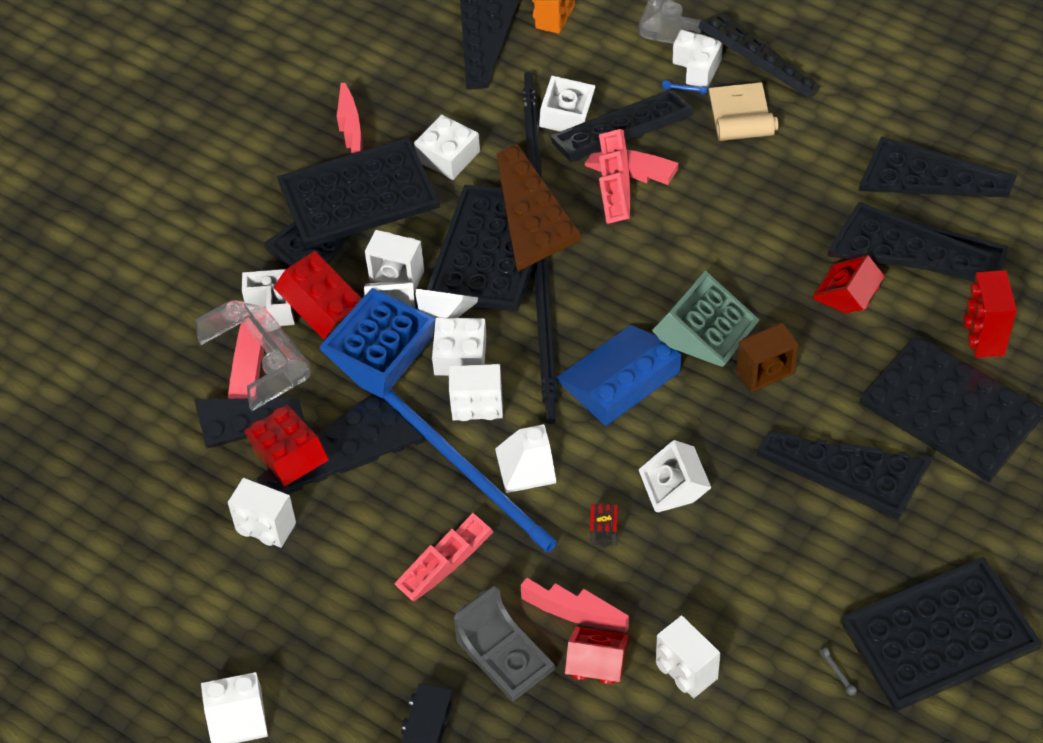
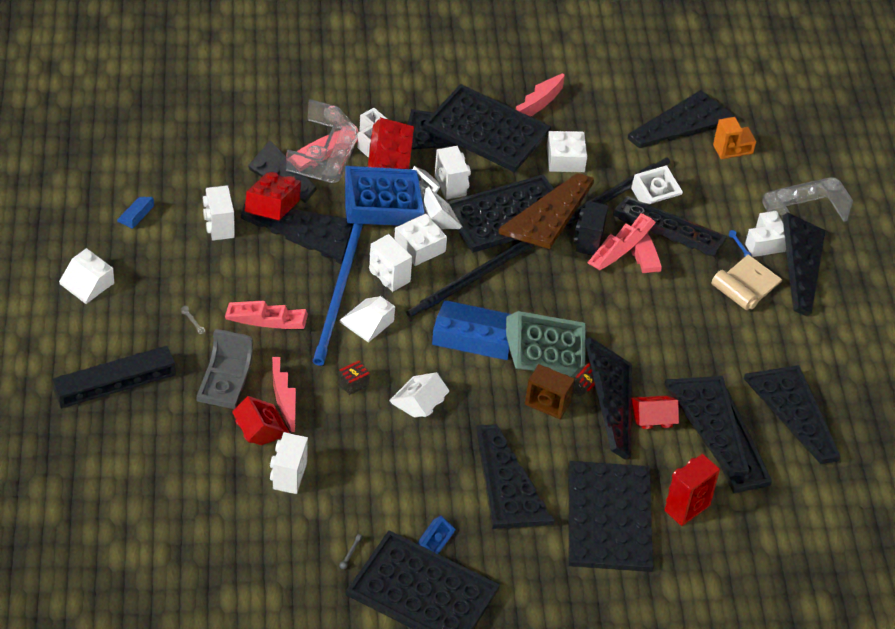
camera: 45 degrees right, 5 degrees down
none -> blue slope [117,197,154,229]
none -> clear hinge [181,306,205,334]
none -> blue slope [416,516,456,554]
none -> clear smoke brick [571,363,595,397]
none -> black brick [574,201,608,255]
none -> black wing [585,337,632,460]

